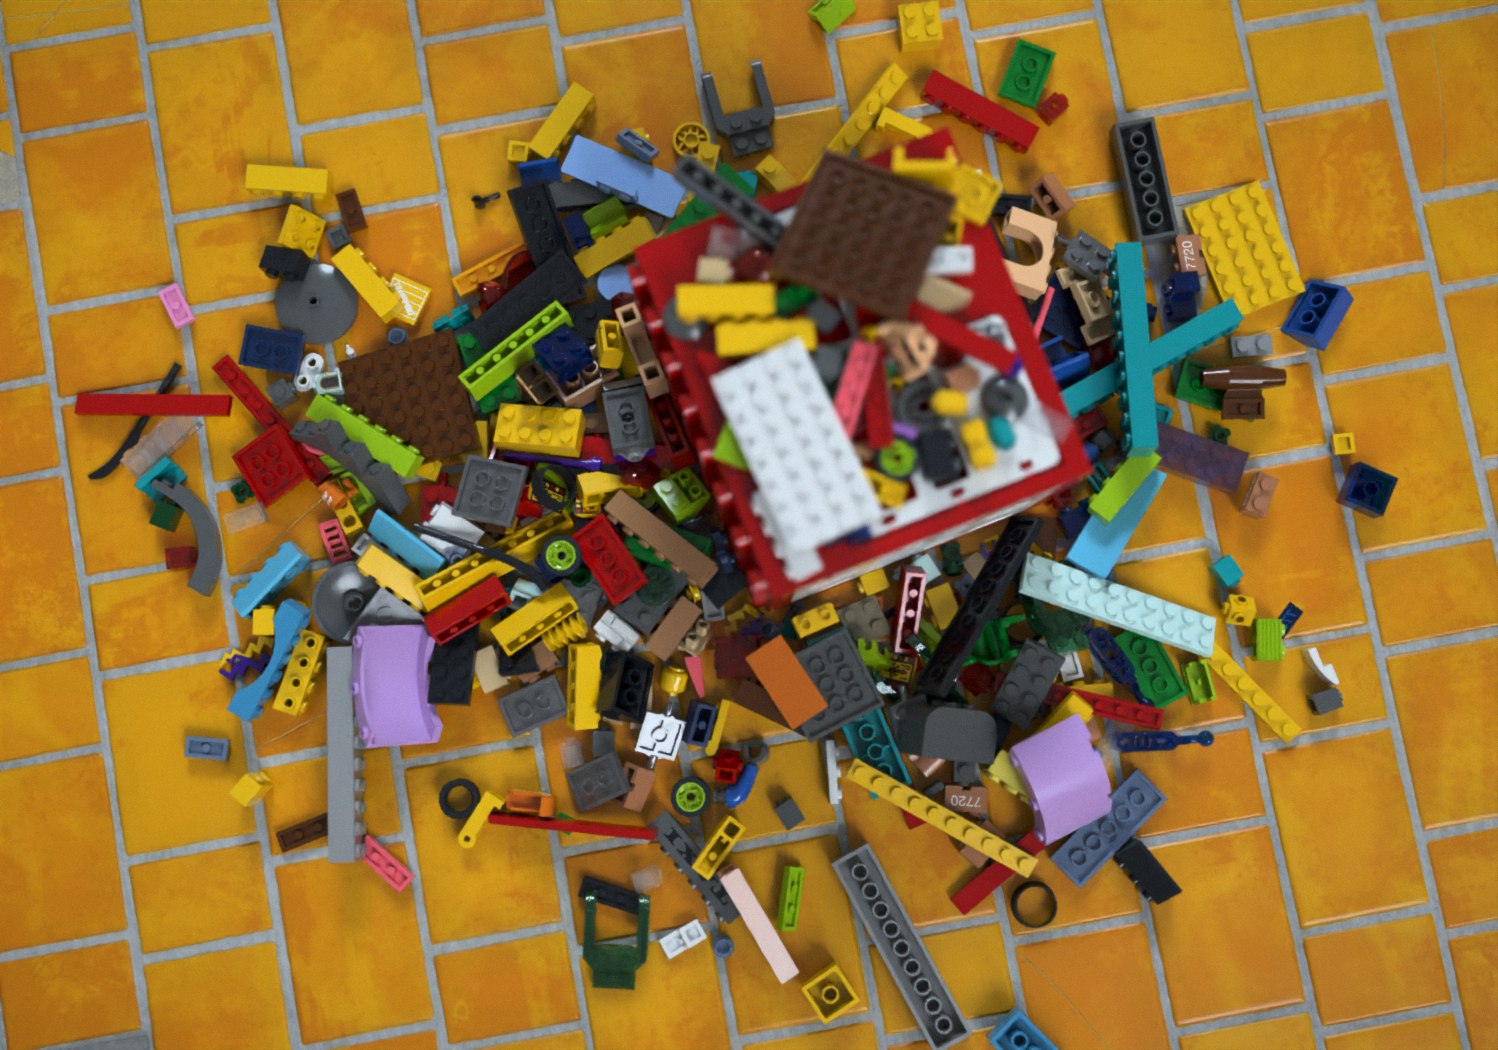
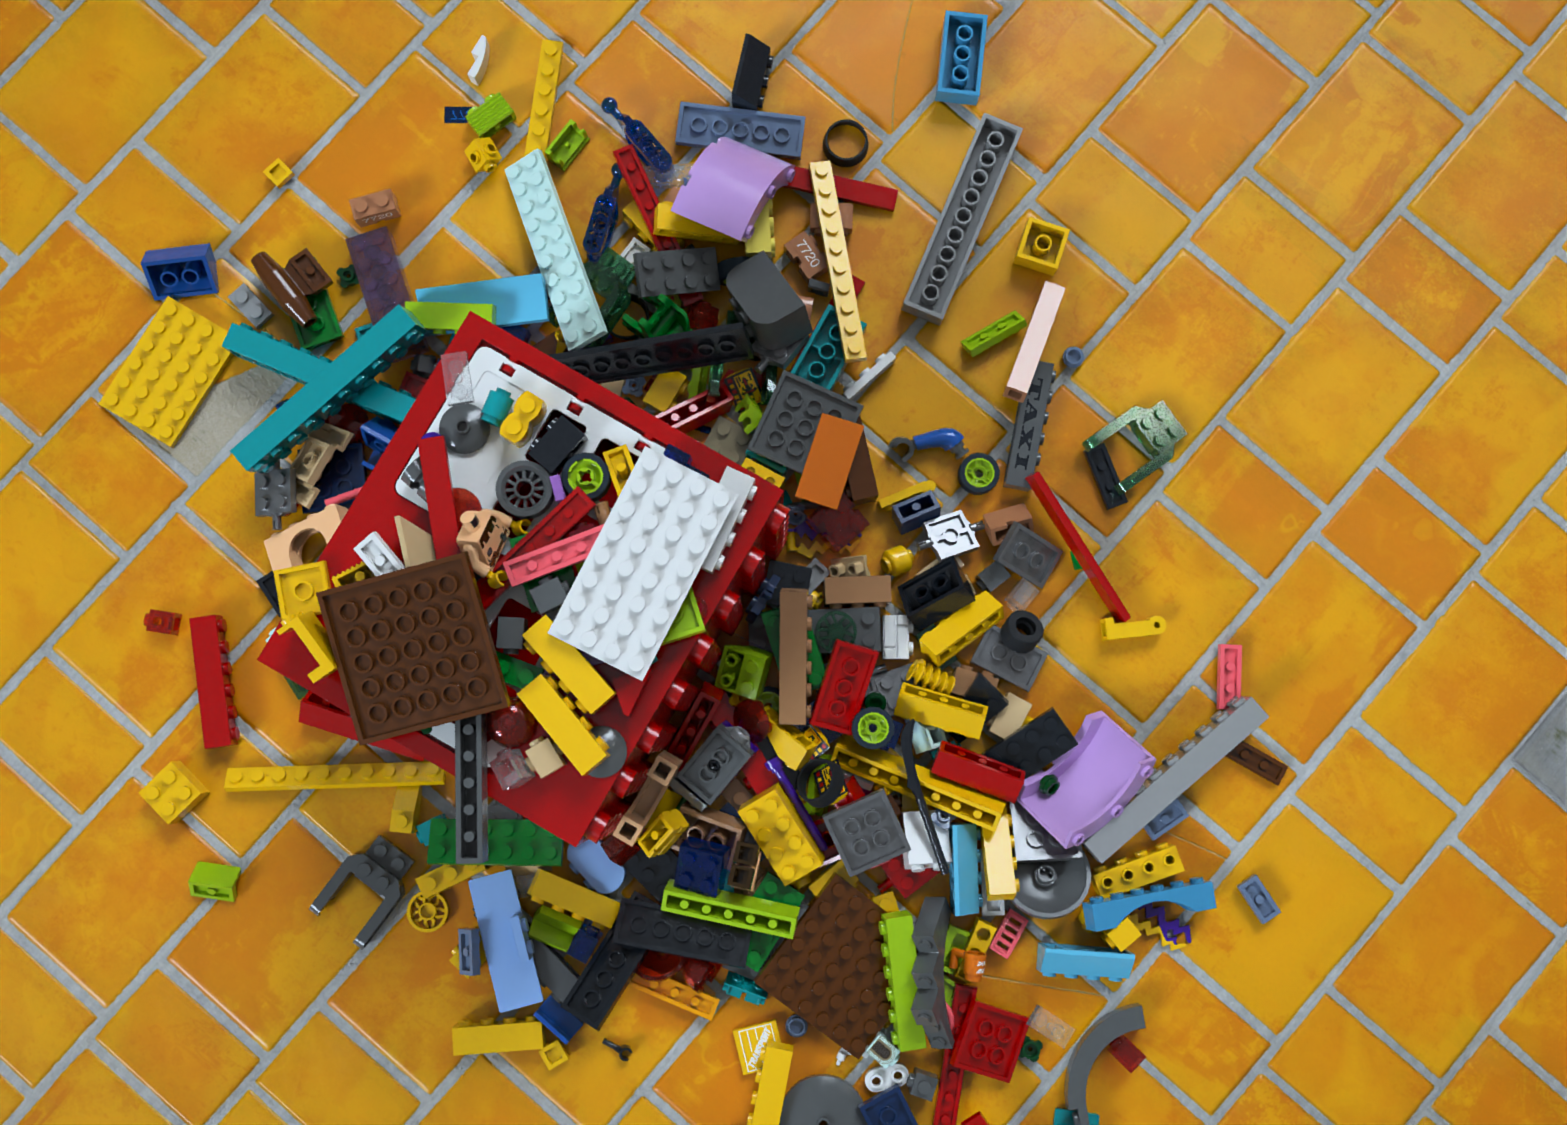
camera: 130 degrees left, 0 degrees up
dark green brick [149,499,184,533] -> none
yellow brick [229,771,273,807] -> none
black tyre [439,778,481,819] -> none
orange animal [505,789,556,817] -> none
clear brick [630,863,664,894] -> none
white slope [658,919,707,959] -> none
coral slope [684,656,705,698] -> none
yellow slope [691,814,746,880] -> none
red brick [712,748,743,784] -> none
dark grey brick [774,796,805,831] -> none
yellow leg [875,106,933,140] -> none
yellow brick [931,389,968,416] -> none
nougat brick [942,363,982,394] -> none
dark grey brick [951,760,976,786] -> none
green plate [997,39,1056,110] -> none
nougat brick [1028,173,1076,221] -> none
dark grey brick [1109,117,1179,246] -> none
green plate [1110,630,1189,709] -> none
clear blue brick [1161,271,1200,323] -> none
nougat brick [1169,234,1207,282] -> none
teal brick [1208,554,1245,588] -> none
dark grey brick [1306,687,1344,715] -> none
brick [1336,462,1398,519] -> none
none -> black tyre [1000,611,1044,653]
none -> dark green plate [1039,774,1060,796]
none -> sand blue plate [1143,798,1189,841]

